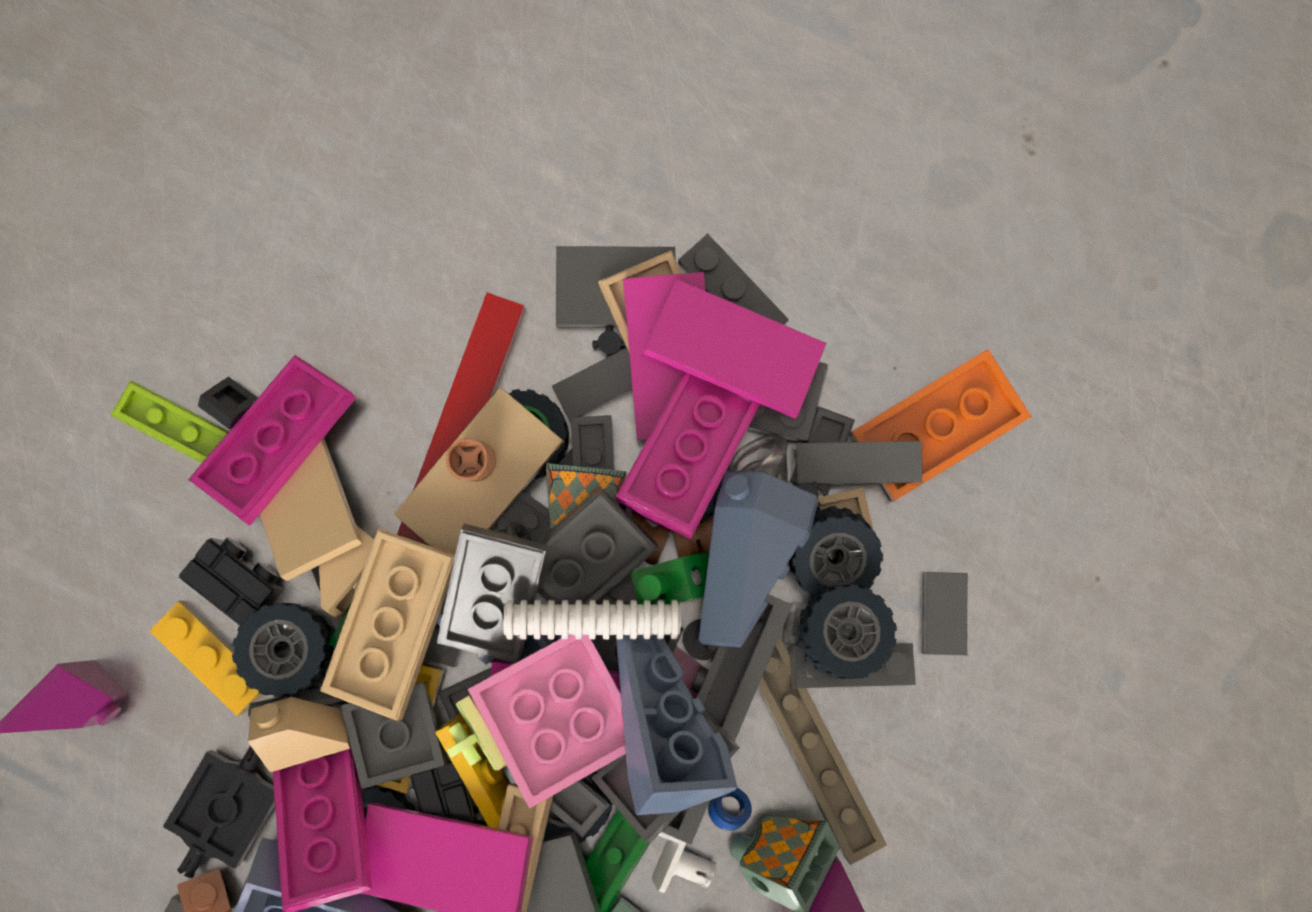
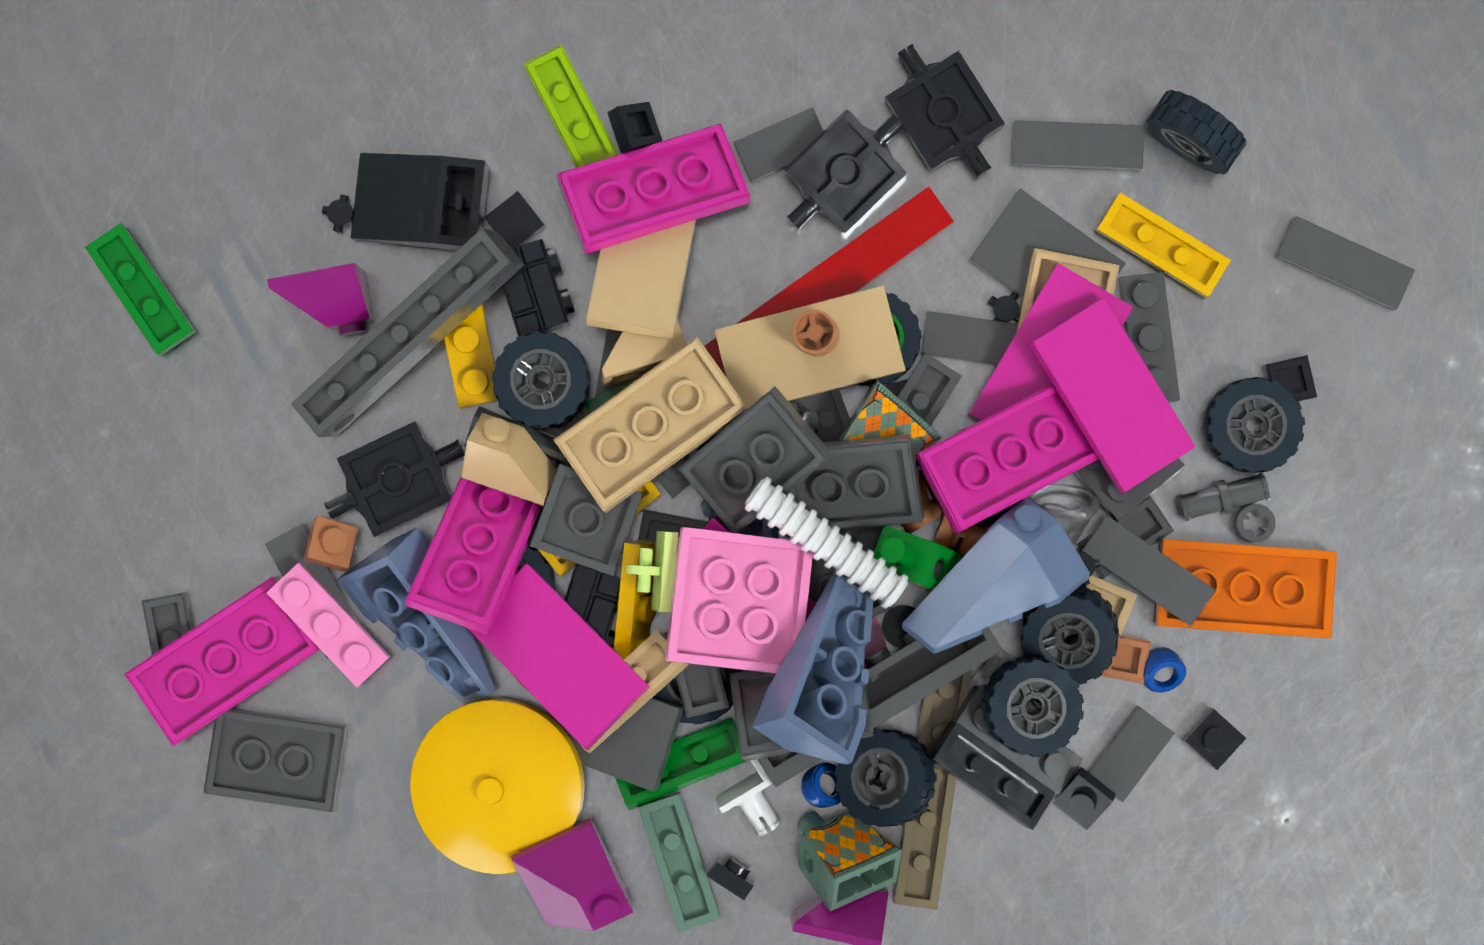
camera: 35 degrees right, 5 degrees up
none -> dark grey piece [291,228,525,437]
none -> black piece [322,194,354,232]
none -> black slope [350,153,490,251]
none -> black tile [484,191,545,248]
none -> dark grey tile [734,107,823,183]
none -> black plate [784,109,907,233]
none -> black wheel [835,730,937,827]
none -> black plate [885,44,1005,178]
none -> black plate [927,721,1056,830]
none -> dark grey tile [1012,120,1145,171]
none -> black plate [1053,767,1116,830]
none -> yellow plate [1096,192,1231,298]
none -> nougat tile [1101,635,1151,684]
none -> blue piece [1144,647,1186,693]
none -> black wheel [1146,90,1247,175]
none -> dark grey pin [1178,473,1270,522]
none -> black plate [1183,708,1246,770]
none -> black wheel [1204,377,1305,473]
none -> dark grey bush [1233,504,1275,542]
none -> black tile [1263,355,1317,401]
none -> dark grey tile [1276,216,1415,310]

